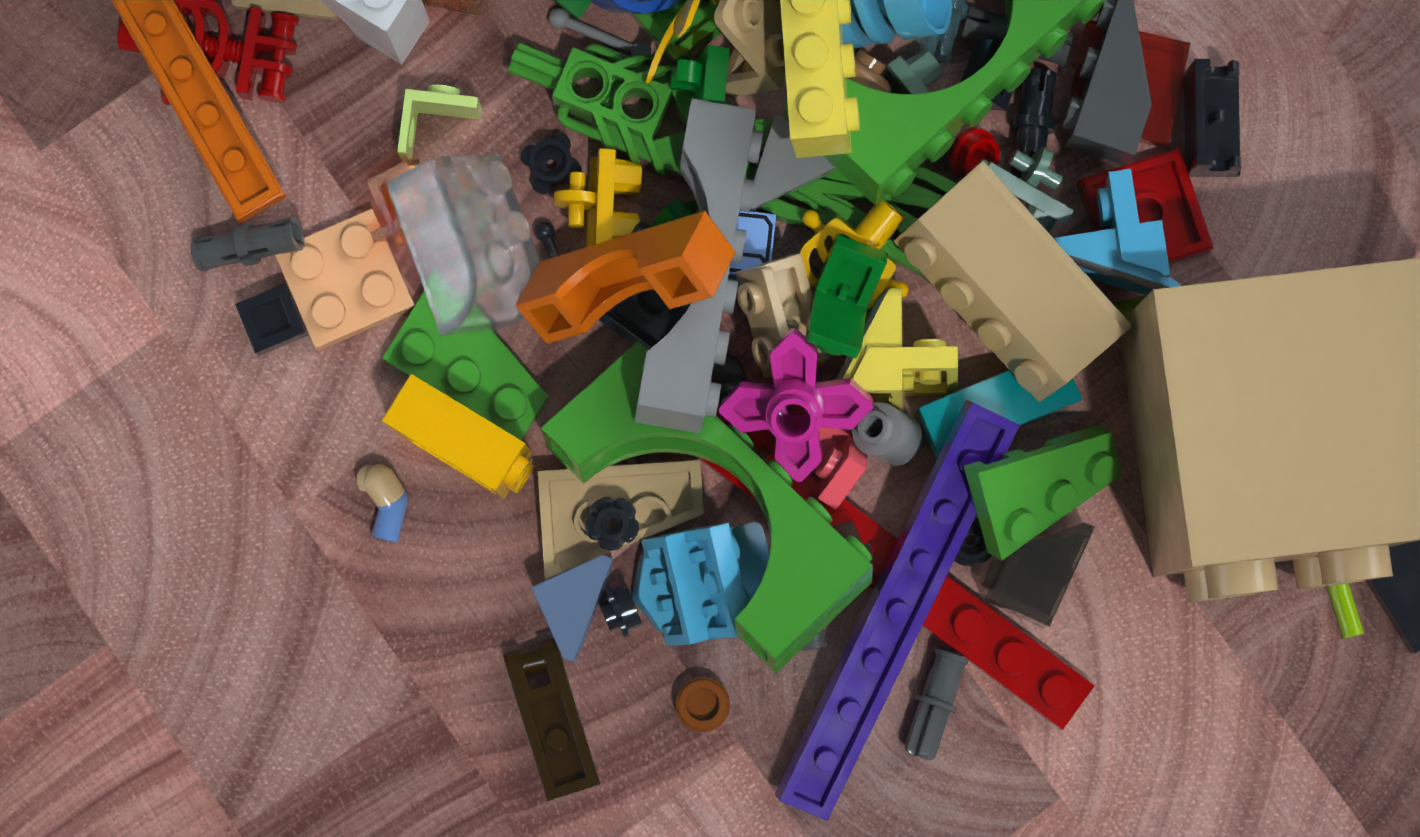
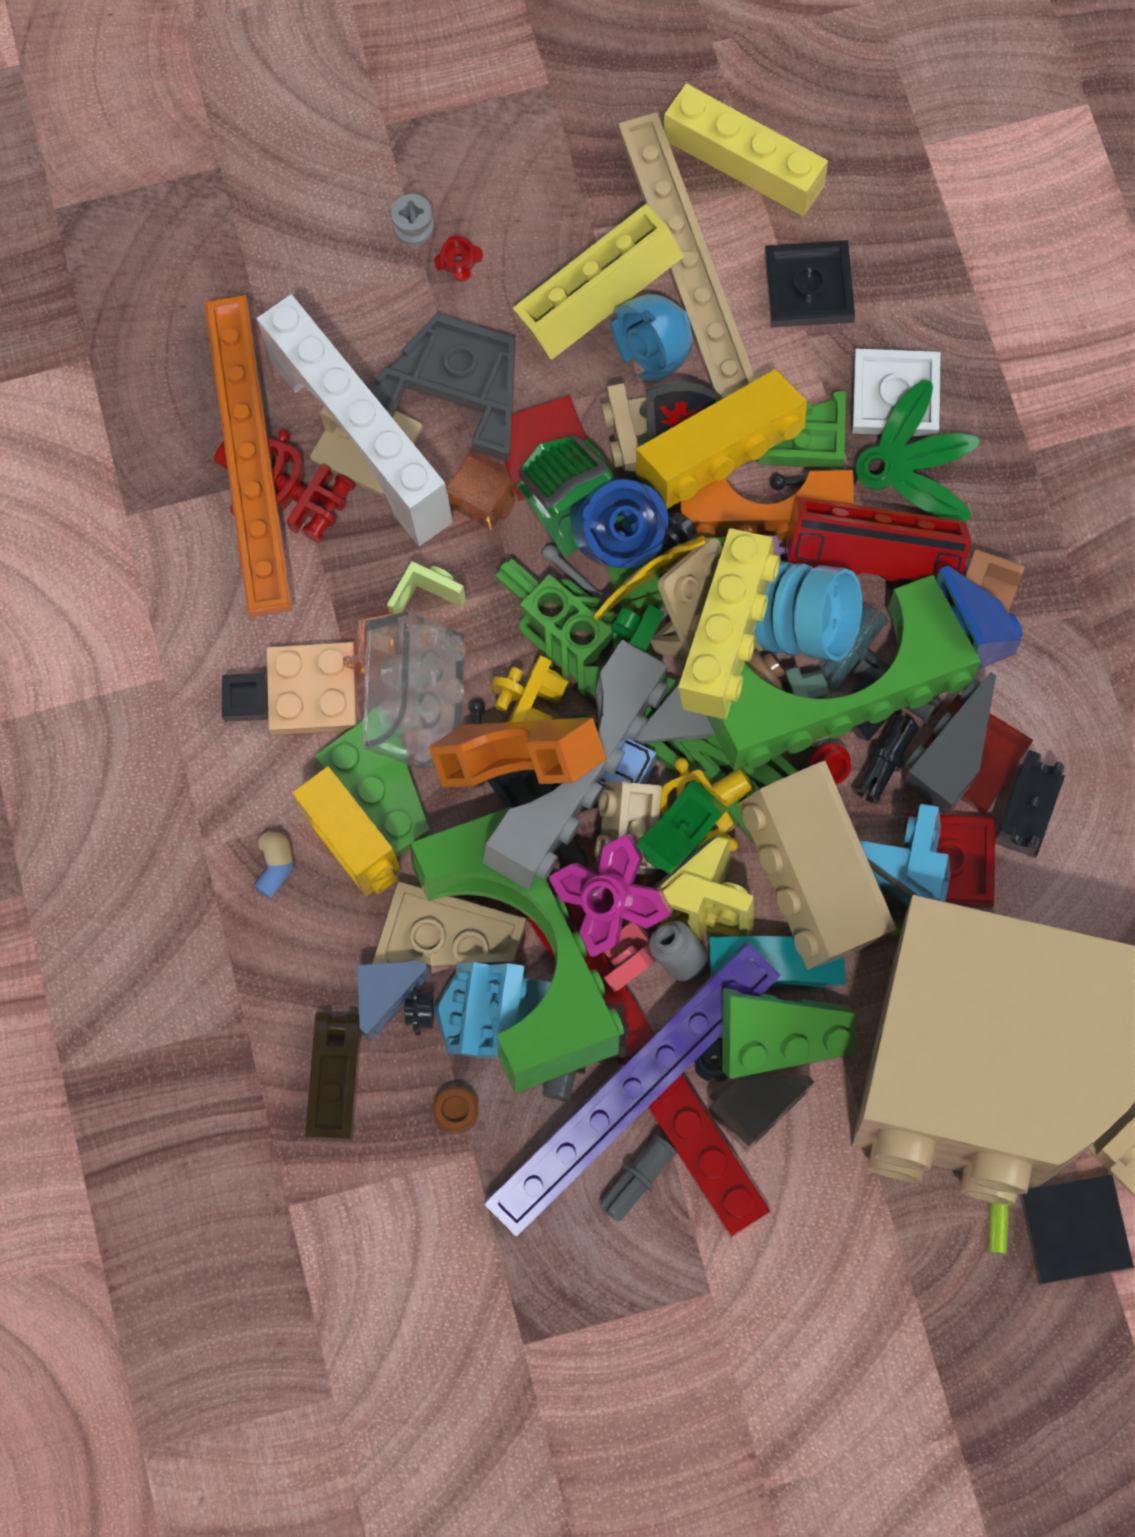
camera: 30 degrees right, 10 degrees down
dark grey pin [191,216,305,271] -> none
black plate [521,134,582,195] -> none
black plate [585,497,639,551] -> none
sand green hips [977,147,1074,233] -> none

